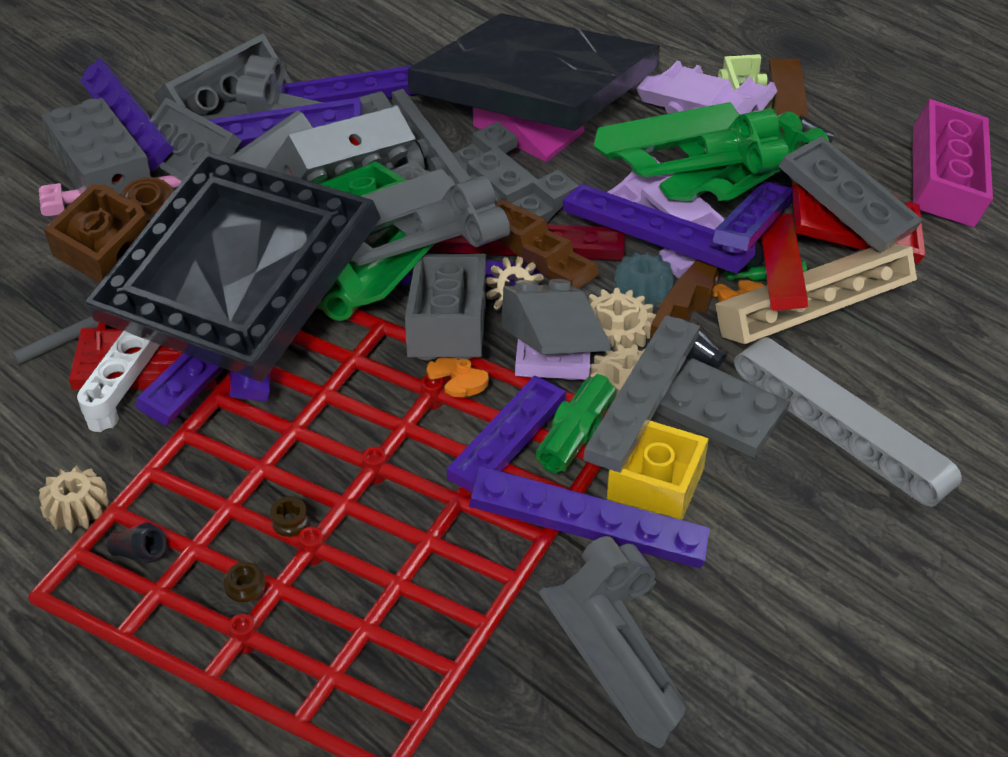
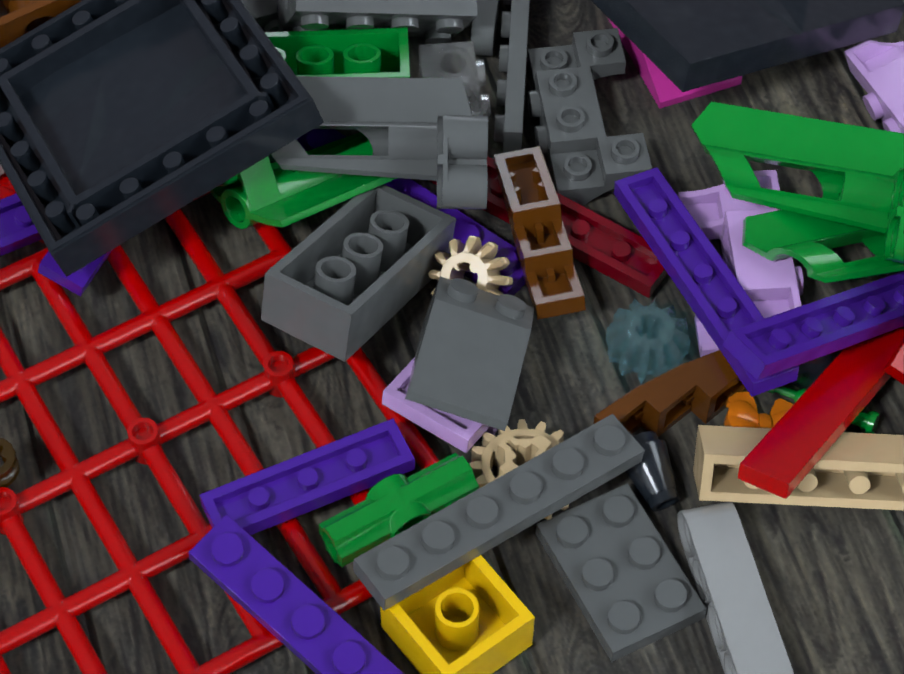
camera: 30 degrees right, 10 degrees up
orange piece [426,357,489,397] -> none
tan gear [589,288,656,352] -> none

